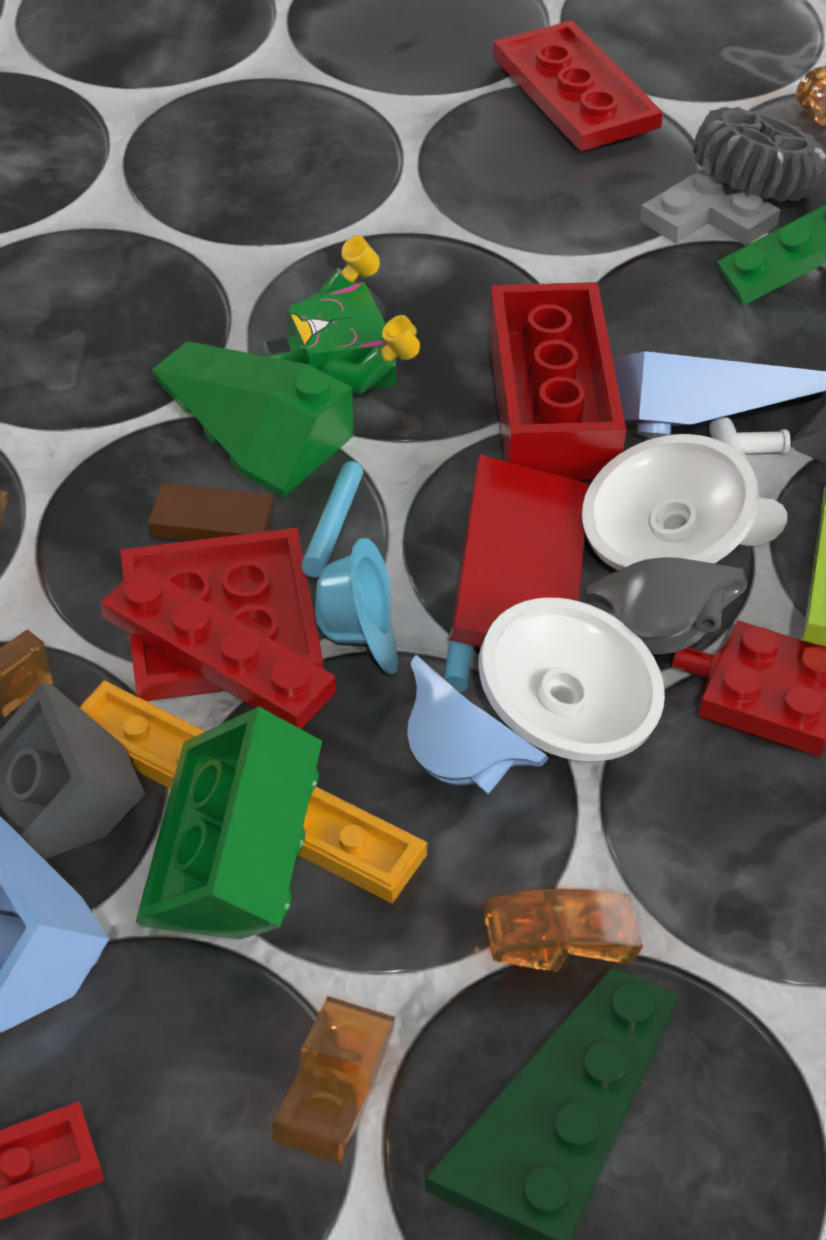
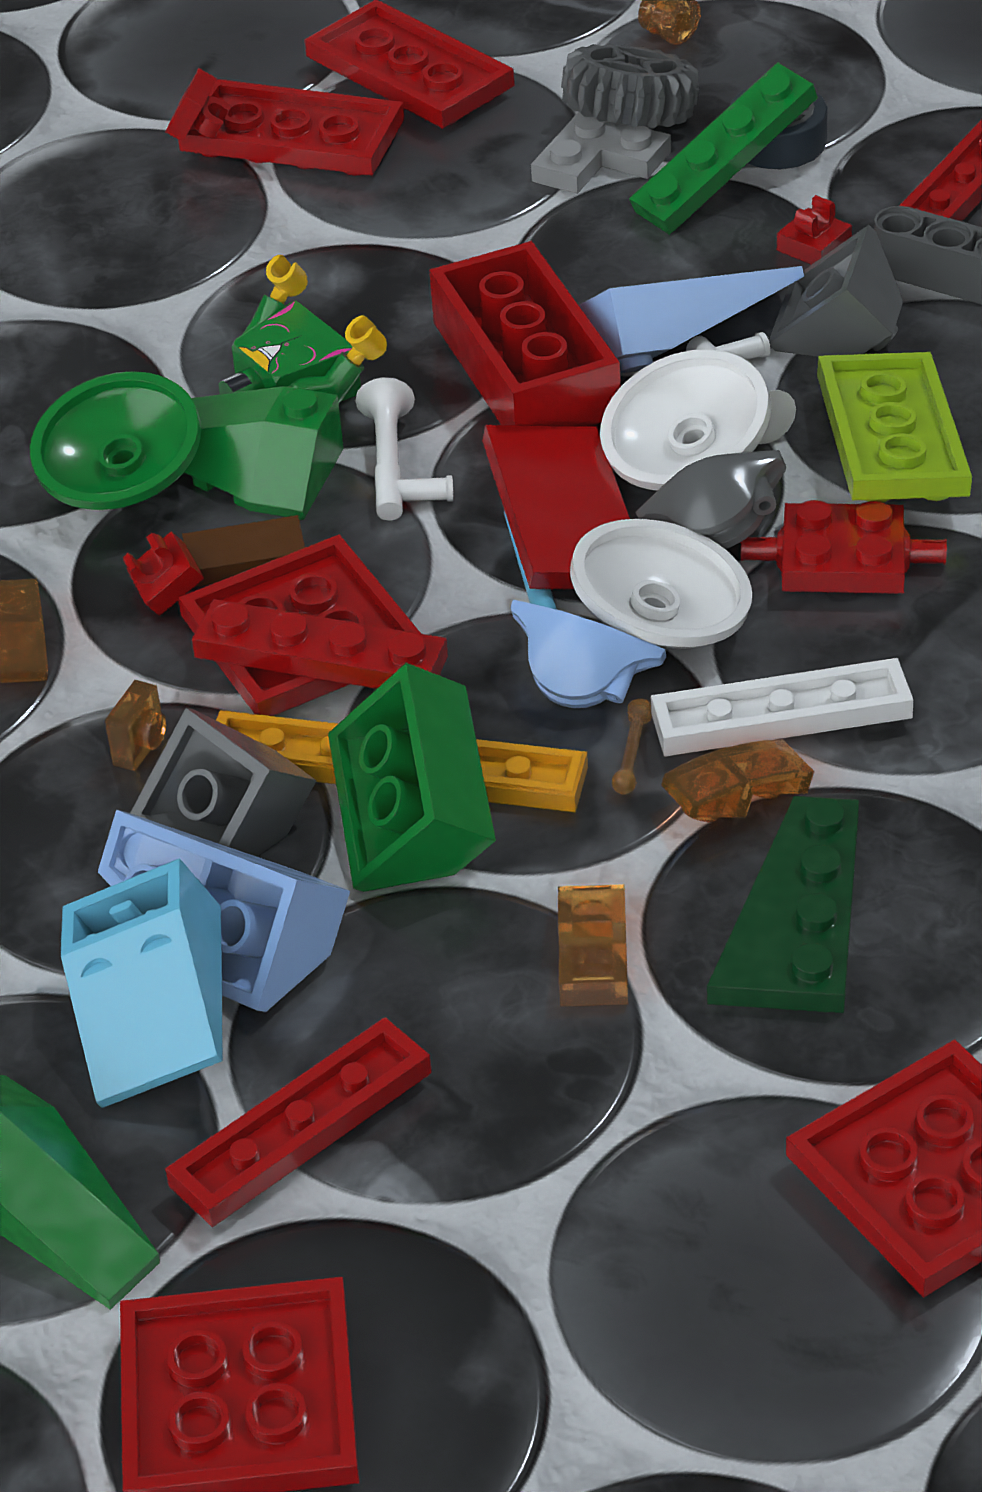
camera: 15 degrees left, 5 degrees down
medium azure bar [301,461,363,577] -> none
medium azure piece [315,538,398,675] -> none
none -> green dish [30,372,201,510]
none -> red tile [123,531,204,616]
none -> red tile [165,68,231,142]
none -> red plate [178,79,404,176]
none -> white piece [355,377,453,521]
none -> clear orange hinge [611,699,652,795]
none -> white plate [651,658,913,757]

